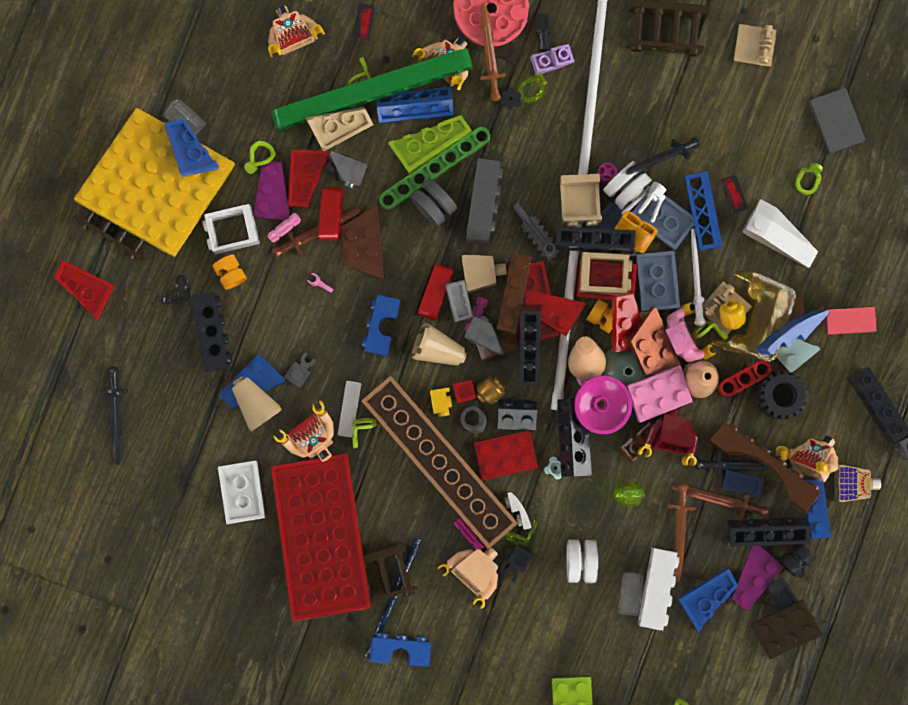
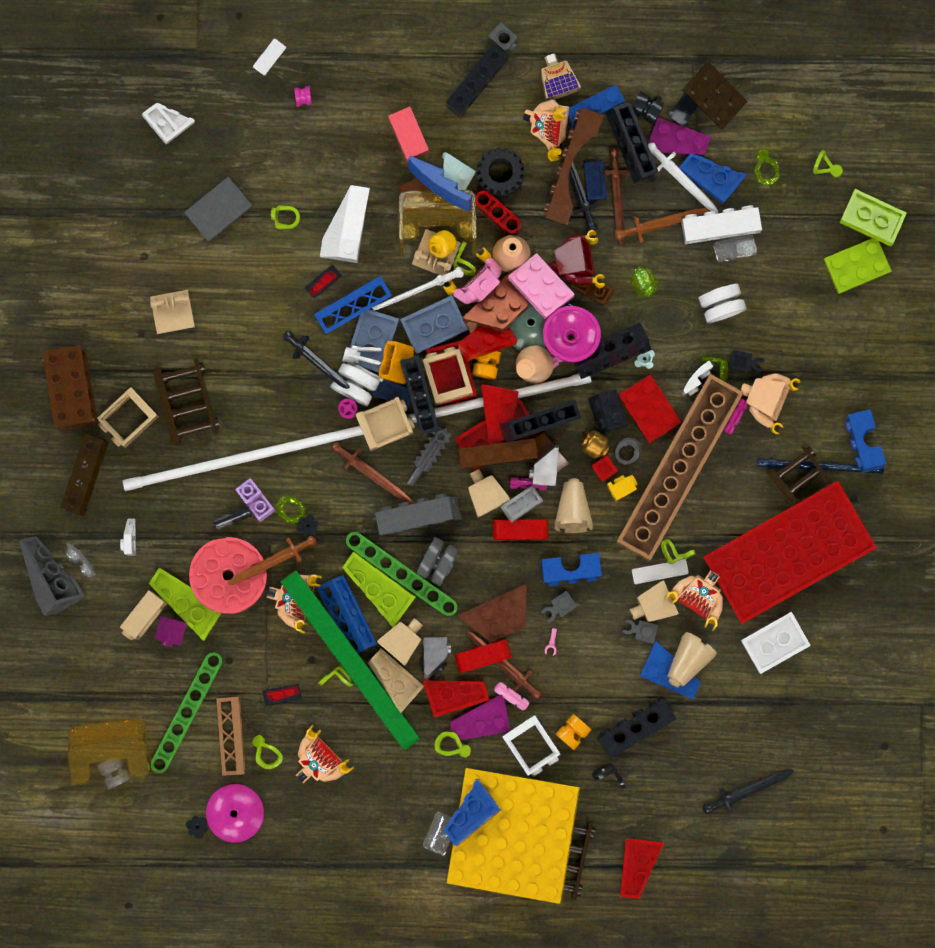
camera: 115 degrees left, 0 degrees up
none -> copper sword [331,442,412,504]
none -> tan torso [377,618,423,666]
none -> dark grey plate [542,591,577,622]
none -> tan torso [630,580,679,622]
none -> white sword [648,143,719,214]
none -> clear neon green piece [755,149,780,185]

